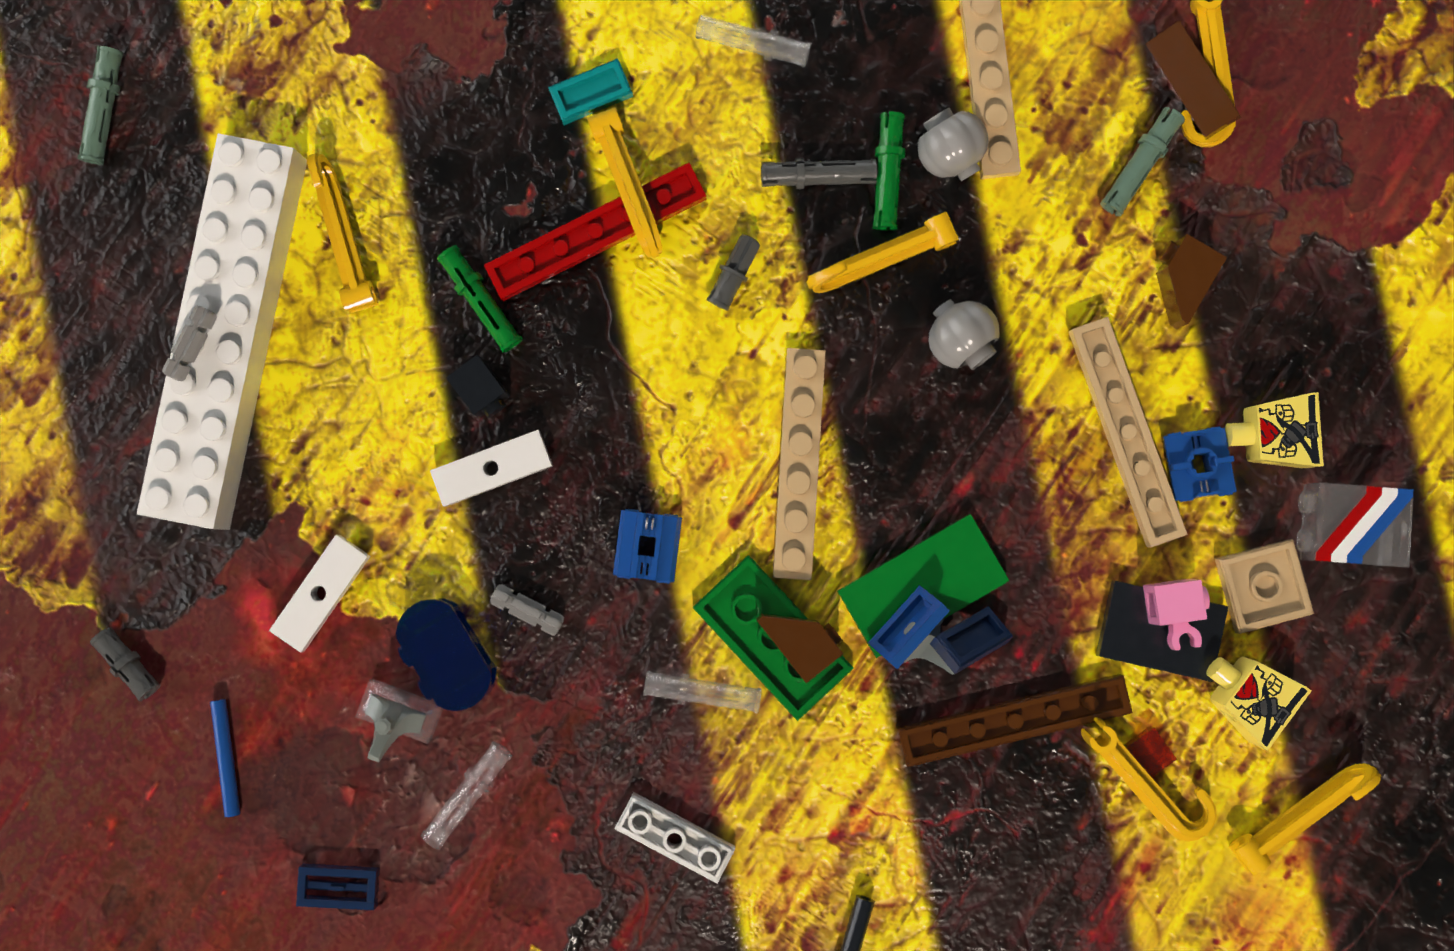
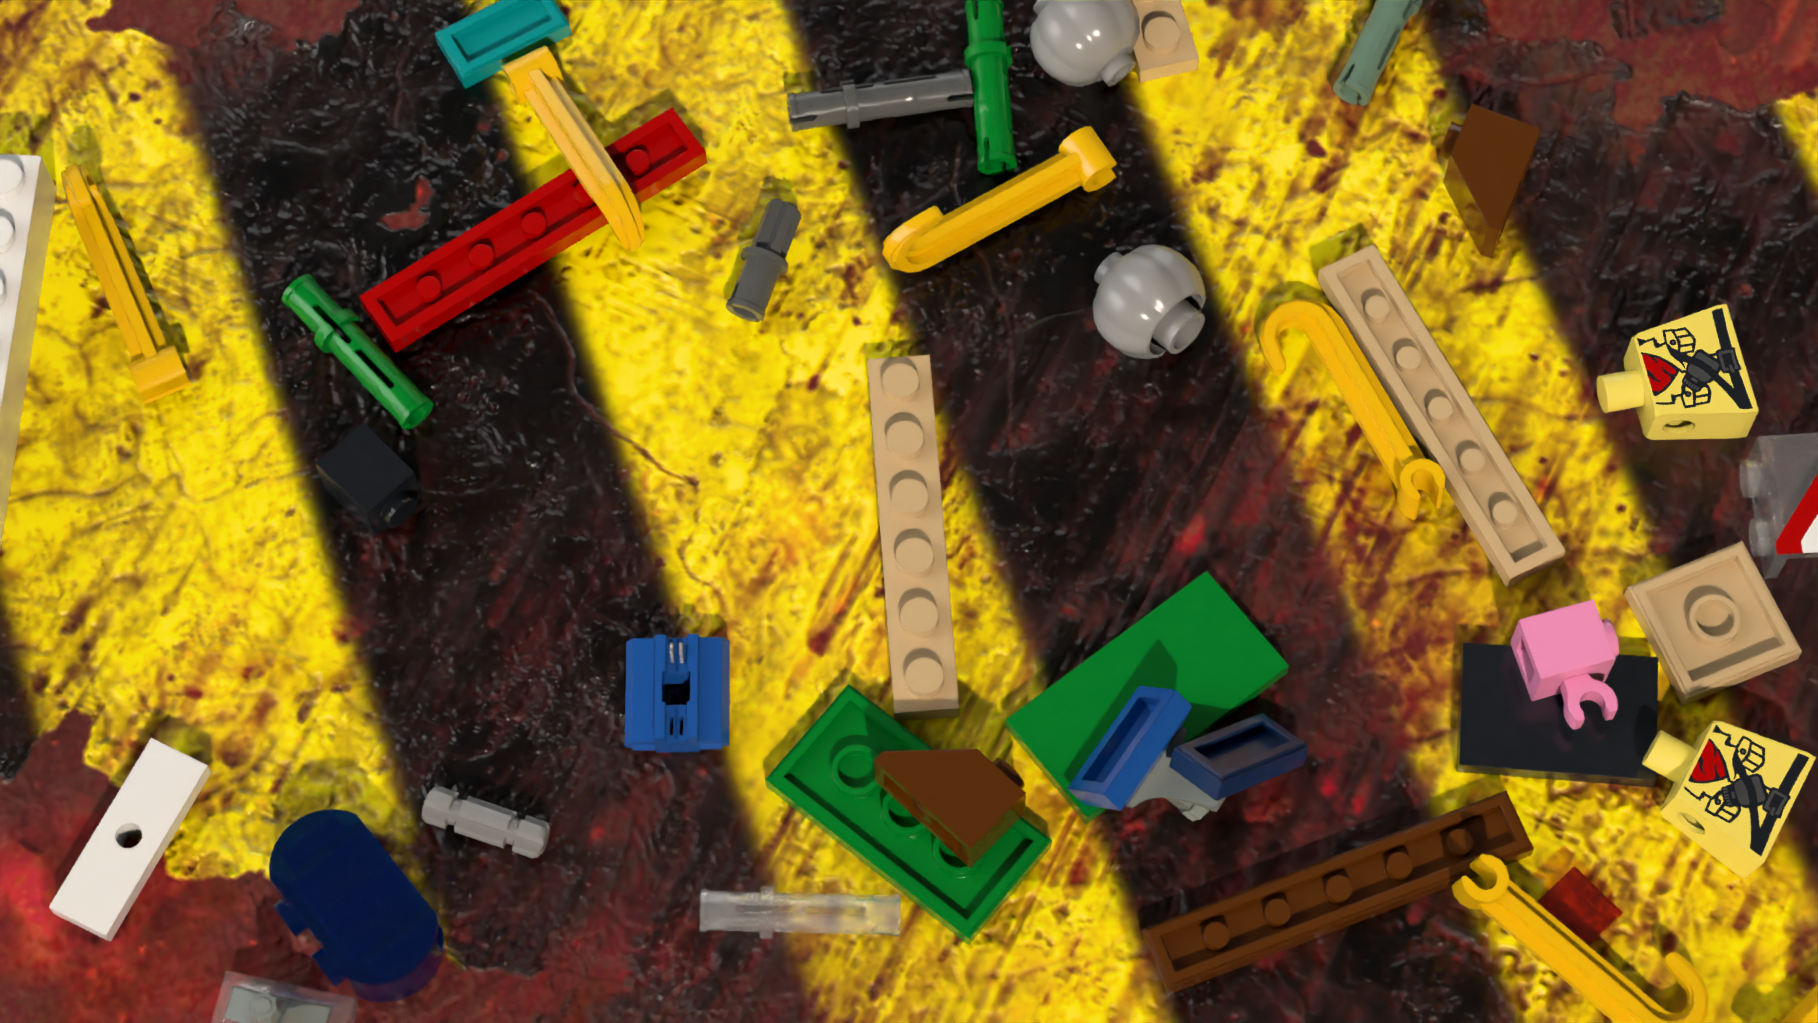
camera: 10 degrees left, 20 degrees down
white tile [430,430,553,507] -> none
blue piece [1163,426,1237,502] -> none
none -> yellow piece [1260,298,1446,520]

